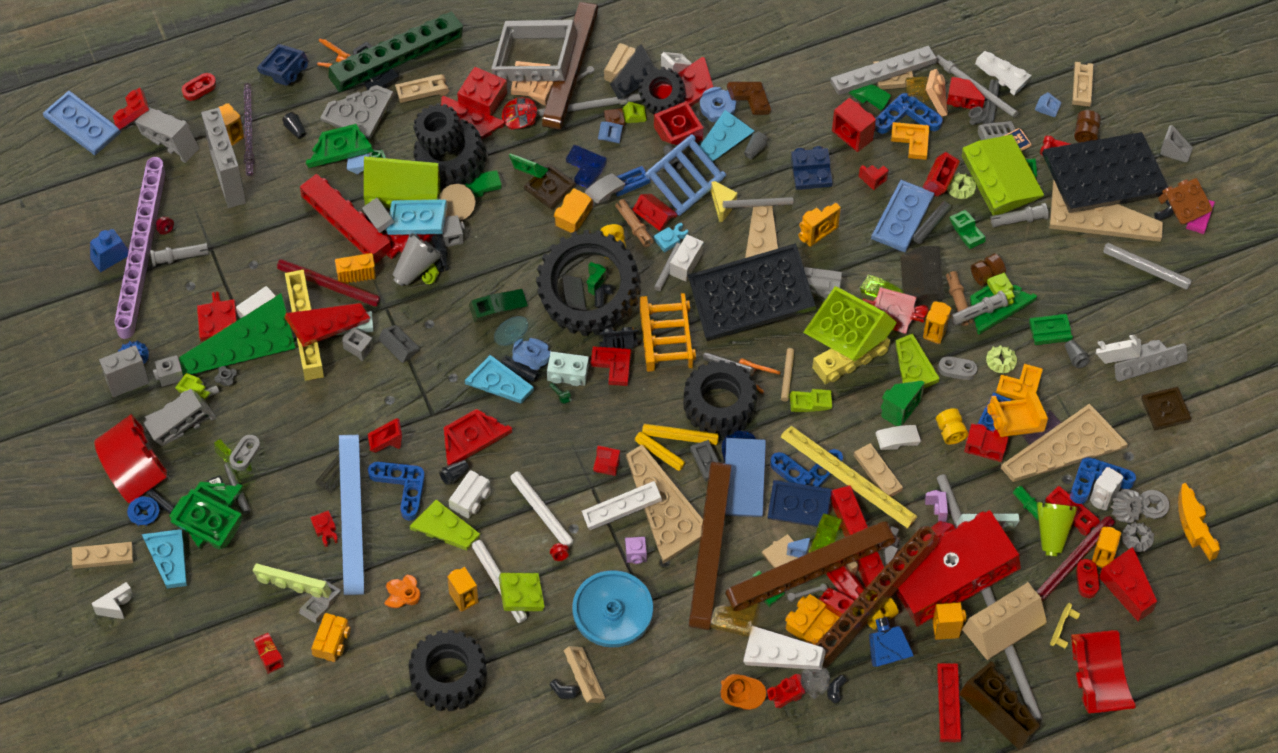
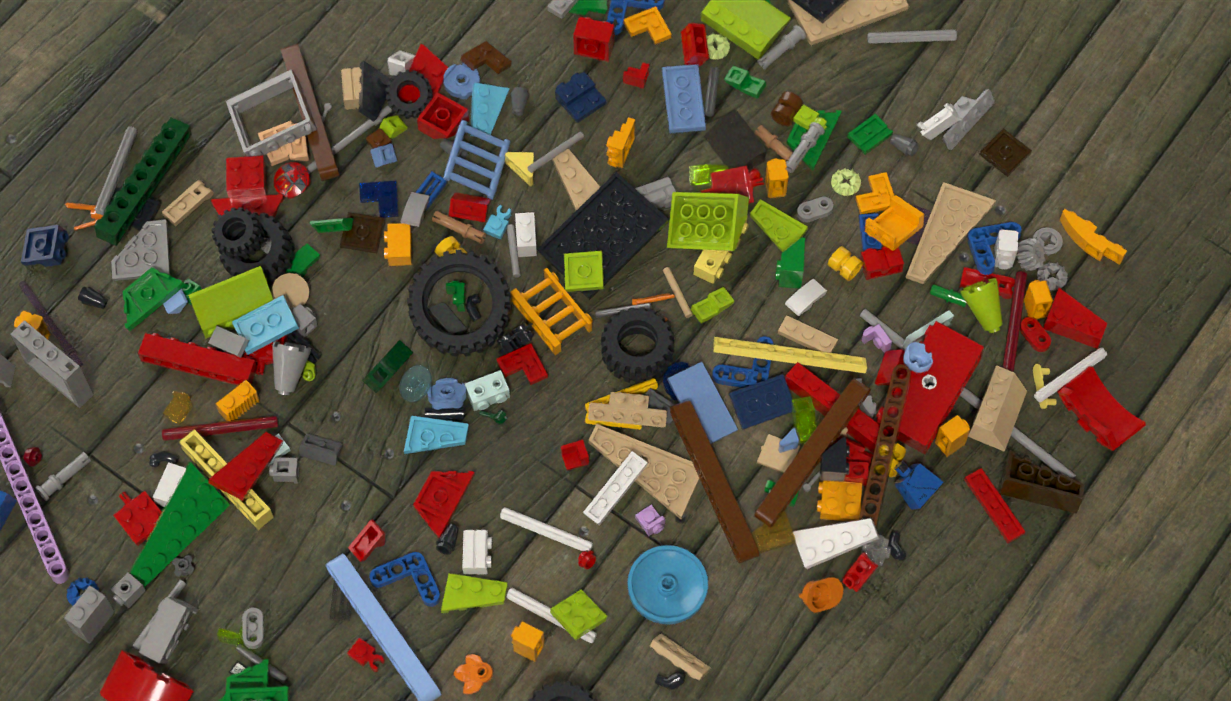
camera: 30 degrees left, 5 degrees up
lime plate [175,373,210,399] -> none
none -> light grey axle [95,126,137,215]
none -> black arm [149,451,179,467]
none -> clear yellow bracket [163,390,193,425]
none -> lime plate [564,251,604,292]
none -> tan bracket [588,392,667,427]
none -> black slope [820,437,850,482]
none -> light blue hair [903,342,933,373]
none -> white axle [1034,348,1107,402]

